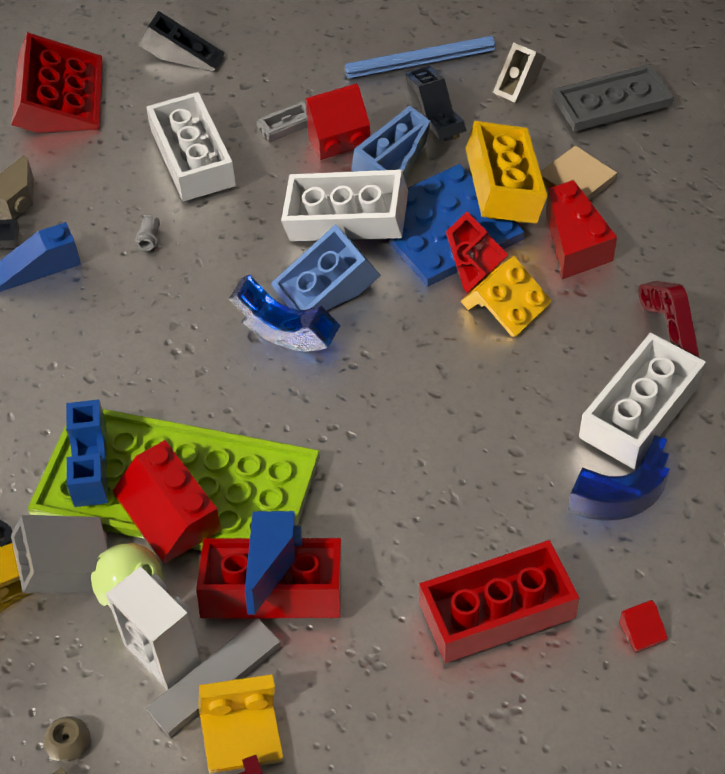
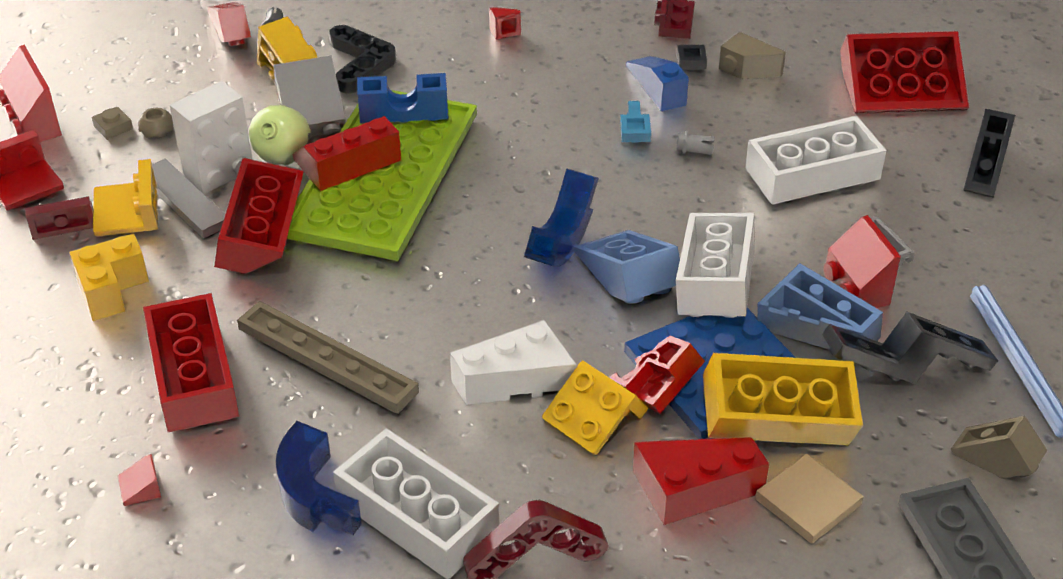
camera: 90 degrees right, 10 degrees down
blue slope [245,511,302,614] -> none
none -> yellow brick [69,233,149,321]
none -> dark tan plate [237,301,419,414]
none -> white wedge [450,320,576,405]
none -> dark azure plate [620,101,651,143]

